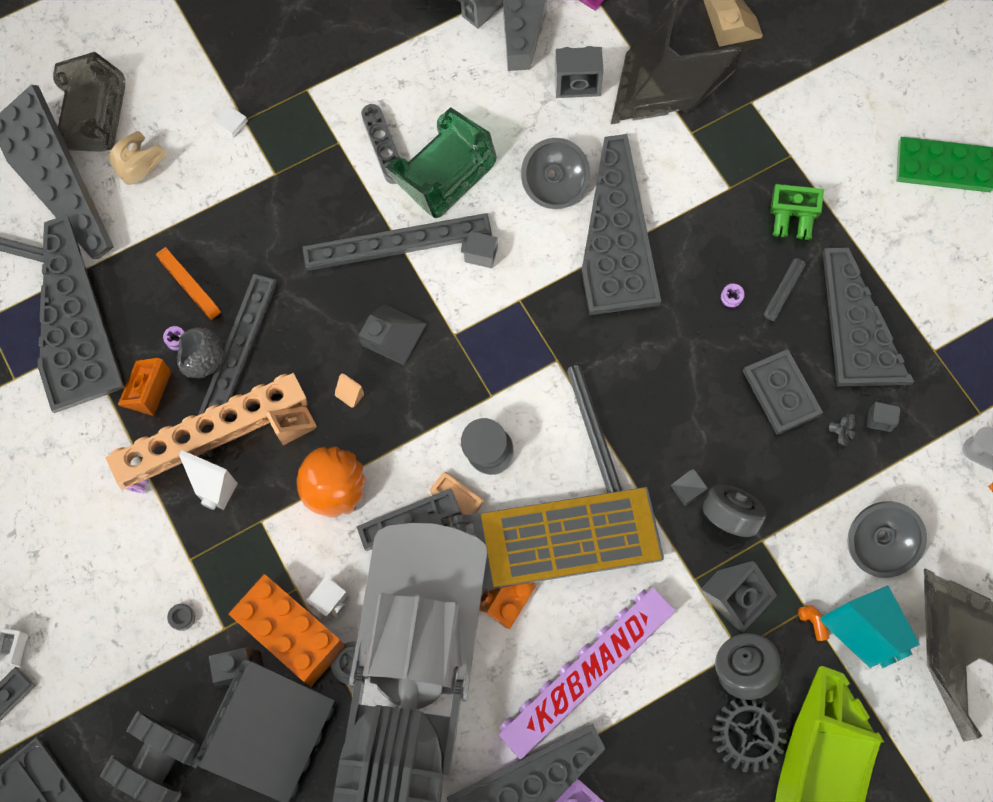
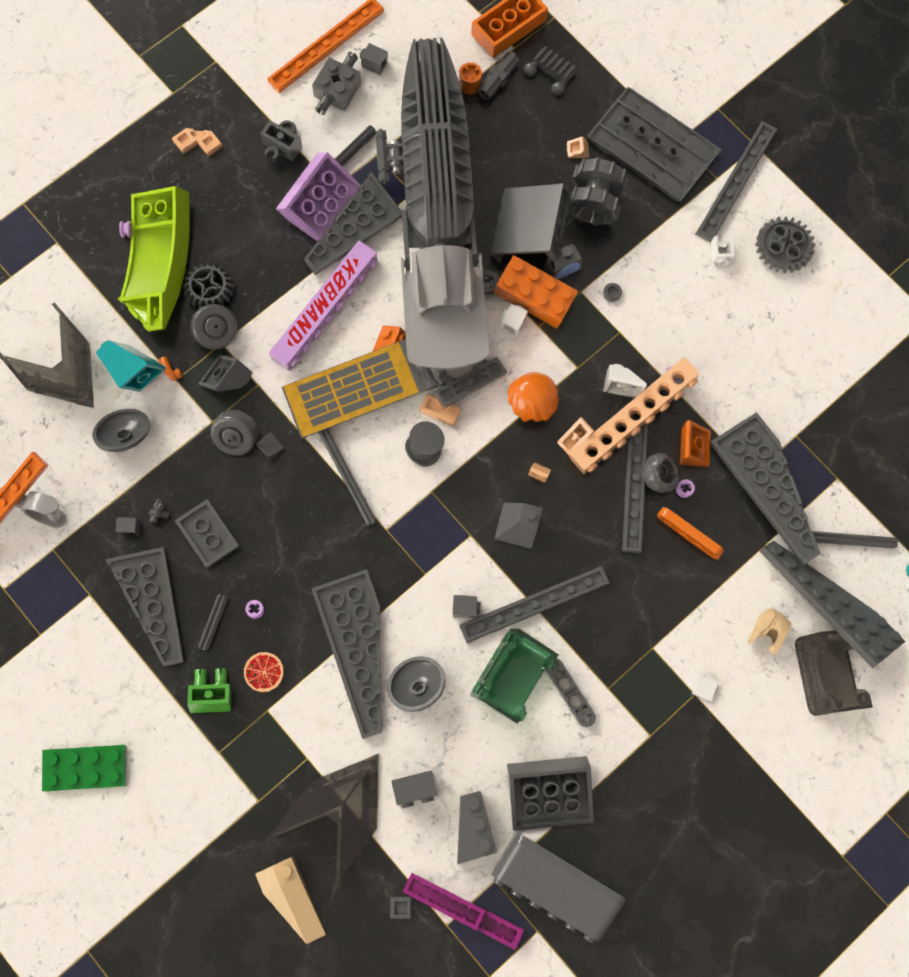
camera: 160 degrees right, 5 degrees up
none -> tile [244,652,284,692]
none -> dark grey slope [507,756,594,831]

